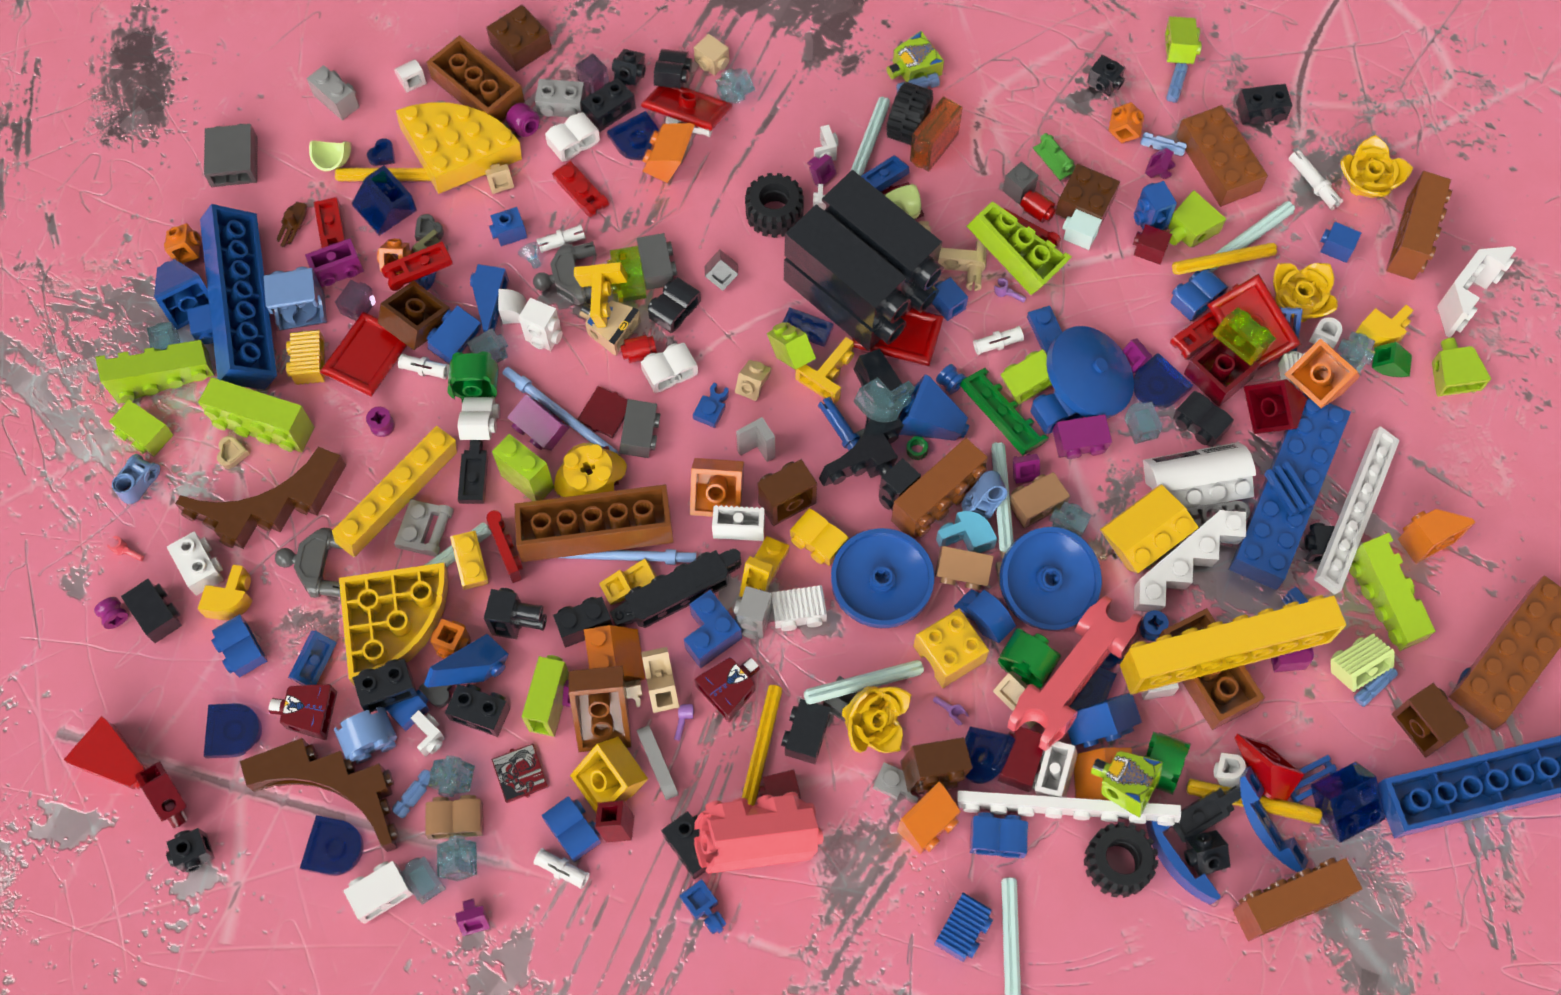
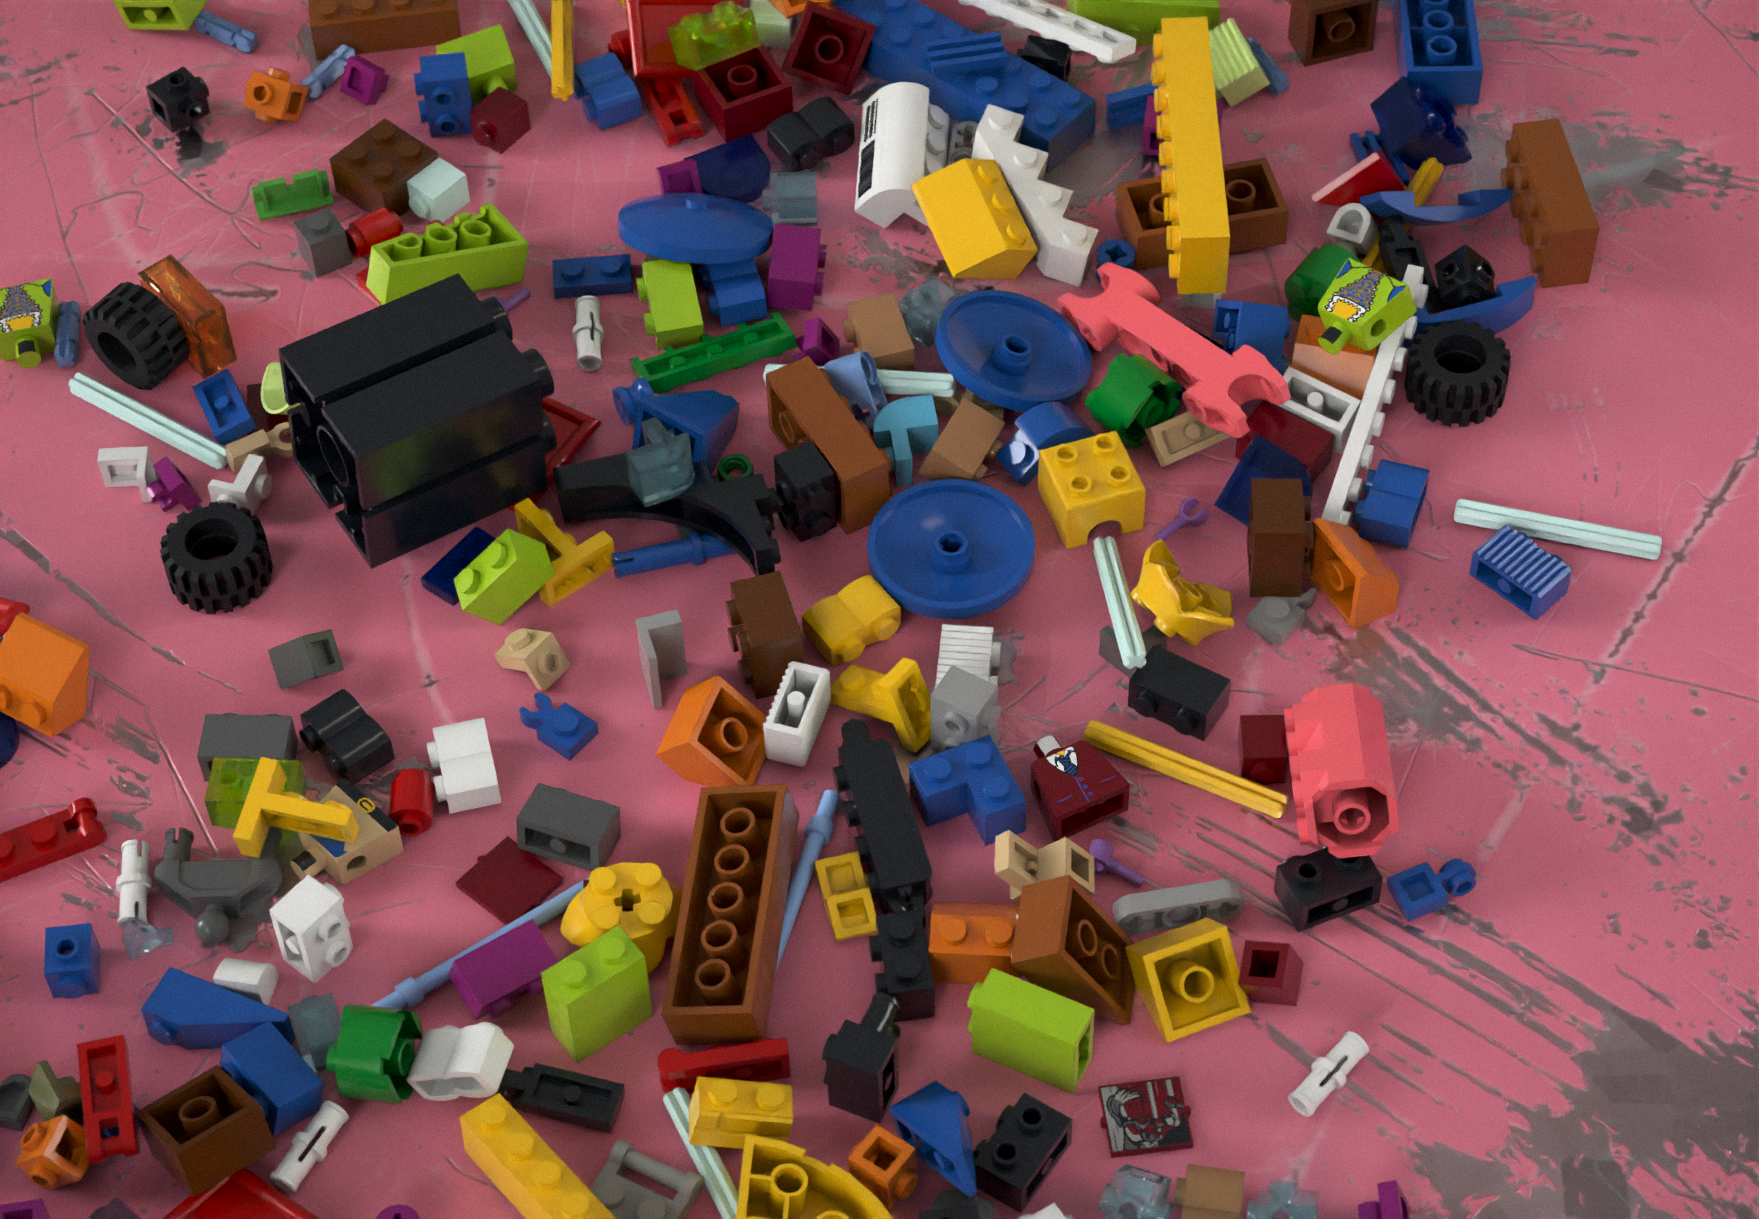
camera: 75 degrees left, 15 degrees down
blue brick [541,796,601,862] -> none

